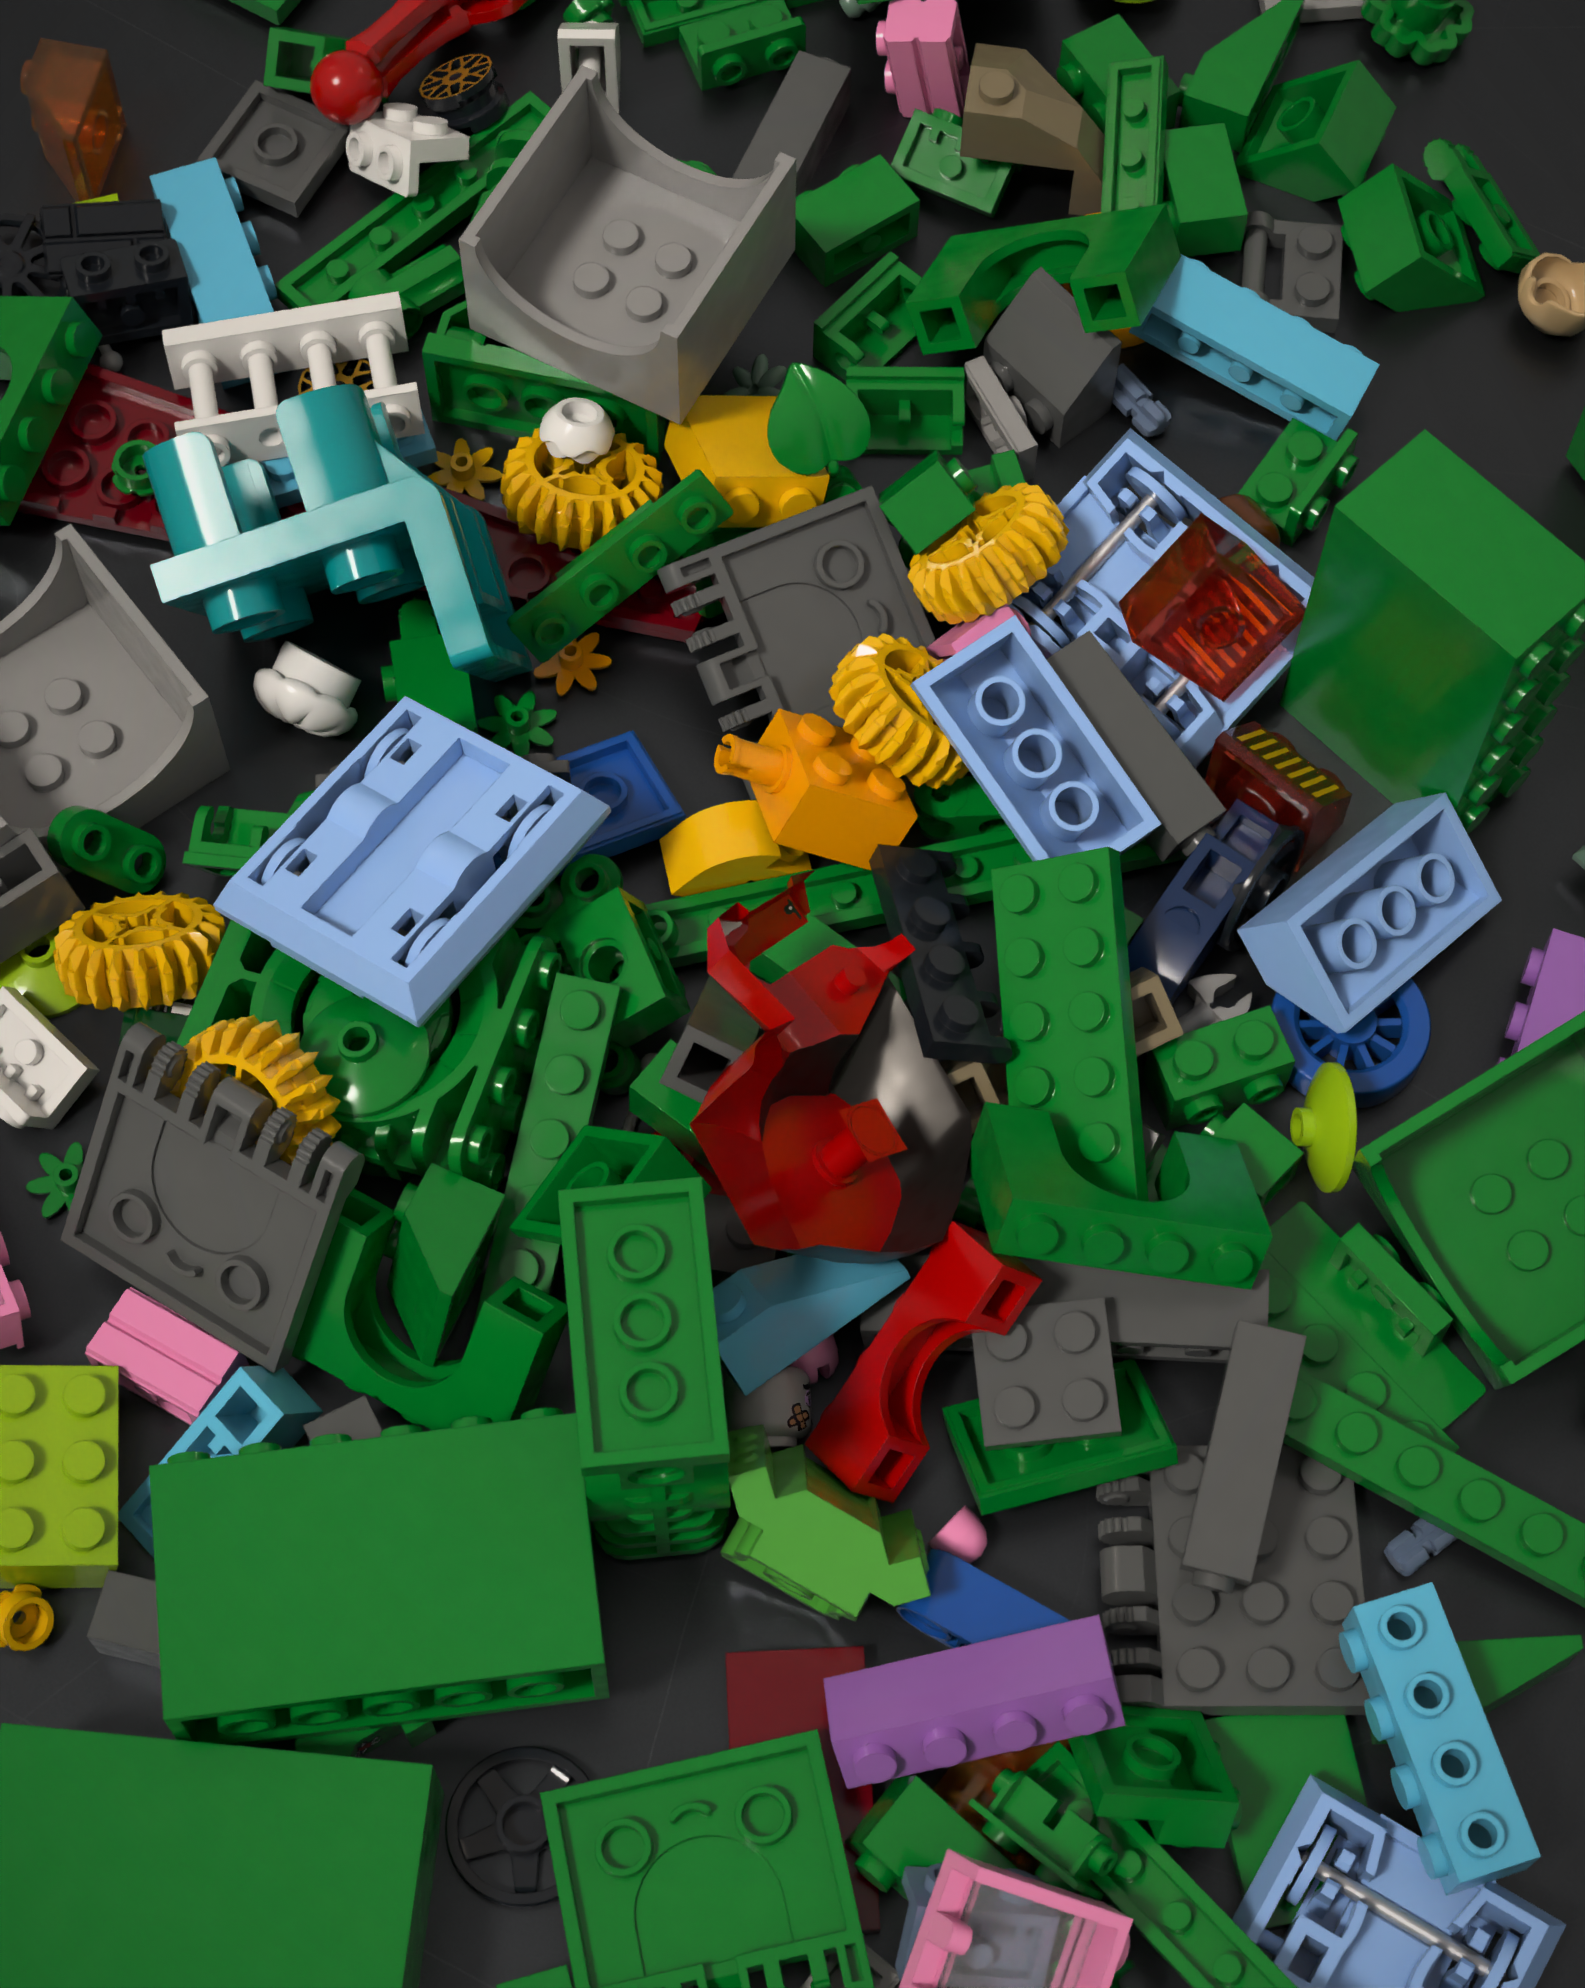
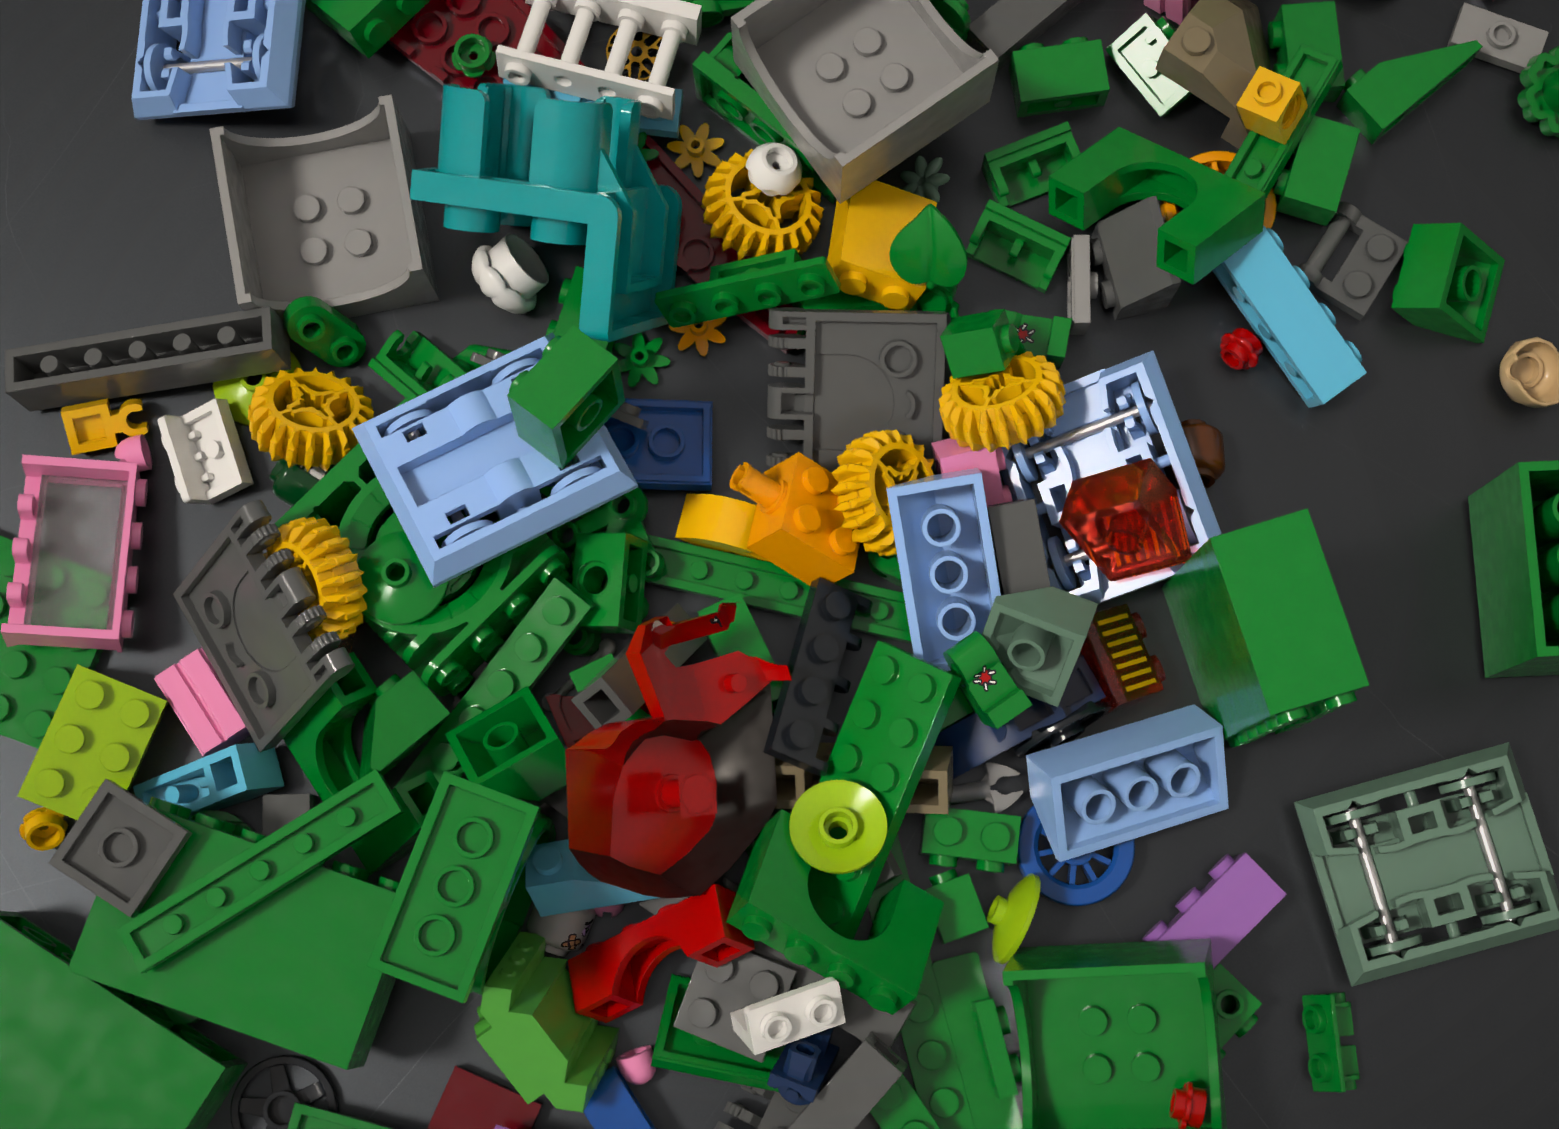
camera: 30 degrees right, 15 degrees up
green plant [25,1142,84,1219] -> none
sand blue axle [1112,363,1172,438] -> none
green slope [1235,60,1396,202] -> none
green bracket [1238,418,1360,547] -> none
green hinge [1422,138,1540,274] -> none
none -> dark grey plate [48,779,192,918]
none -> green plate [116,769,405,973]
none -> green brick [507,325,625,470]
none -> white bracket [730,977,846,1055]
none -> dark blue hips [767,1027,840,1106]
none -> lime dish [789,780,887,874]
none -> green leg [943,631,1033,729]
none -> sand green slope [982,586,1098,707]
none -> red plate [1220,328,1263,370]
none -> yellow brick [1236,66,1308,145]

